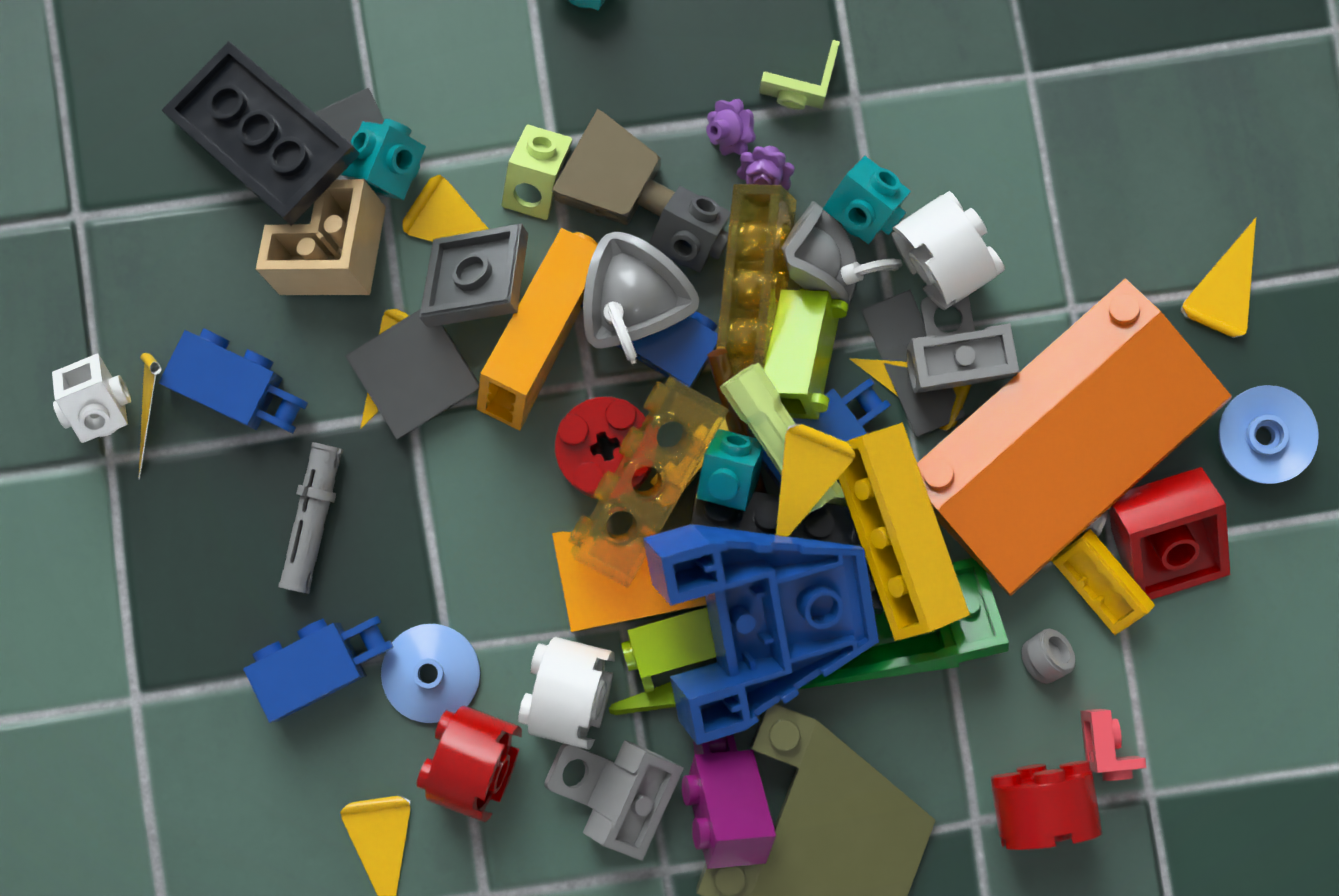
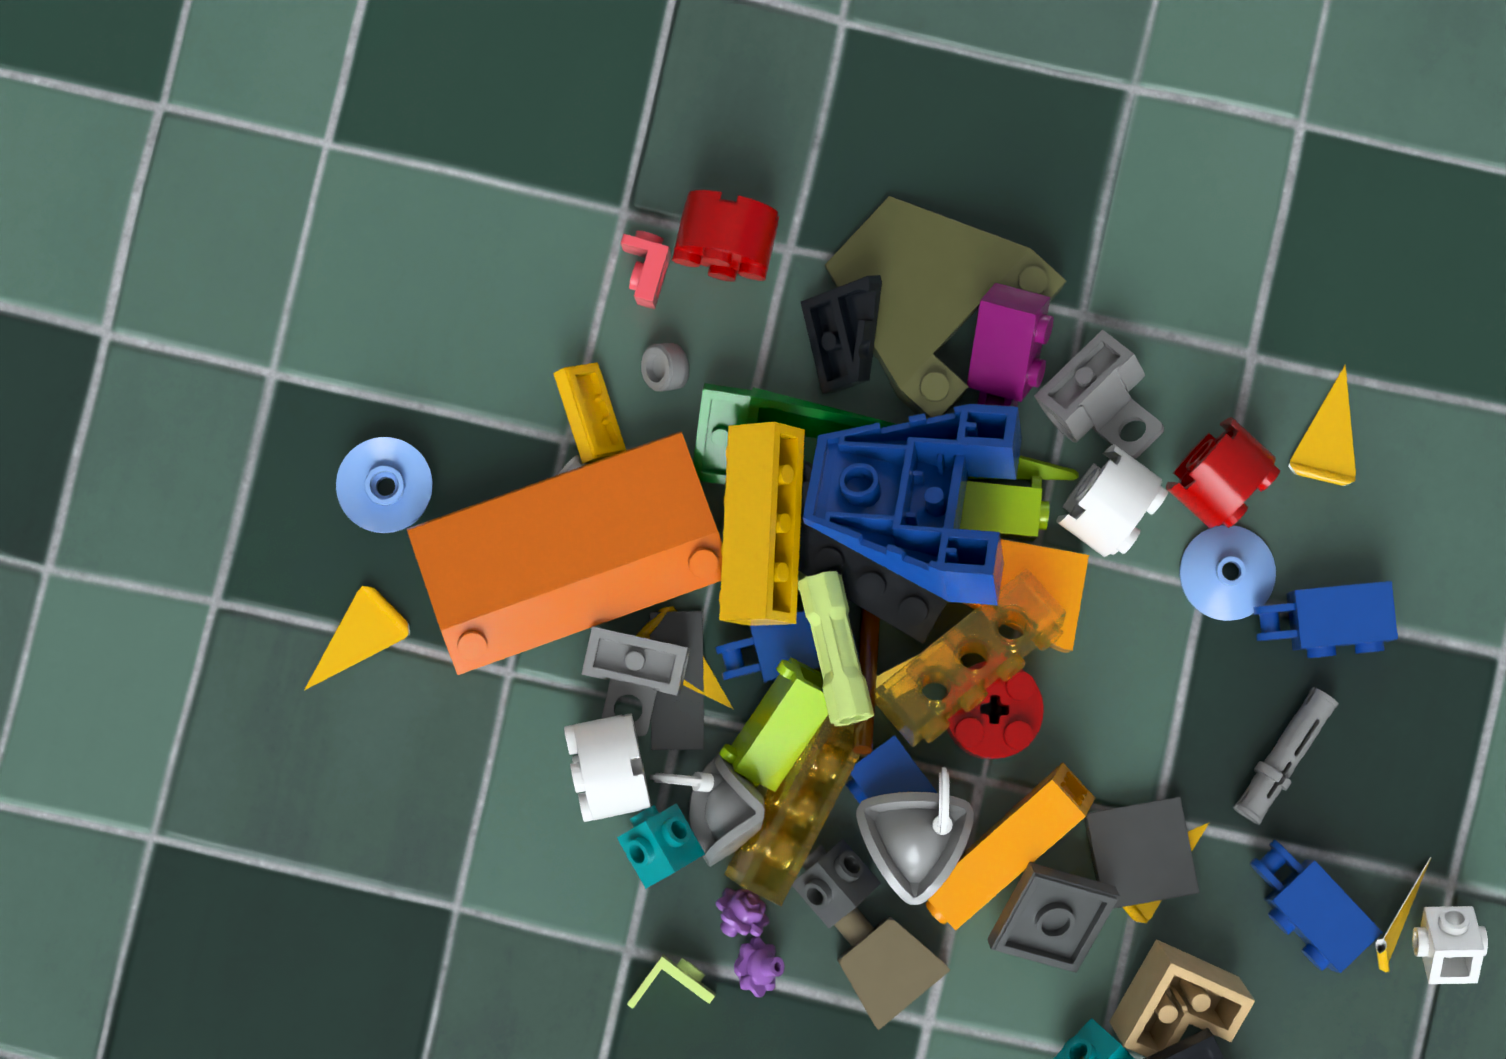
camera: 160 degrees left, 0 degrees up
yellow sticker [402,175,489,242] -> none
yellowish green bracket [501,125,572,220] -> none
teal brick [696,429,764,511] -> none
yellow sticker [776,424,856,537] -> none
red slope [1109,467,1231,600] -> none
none -> black wing [801,275,882,394]

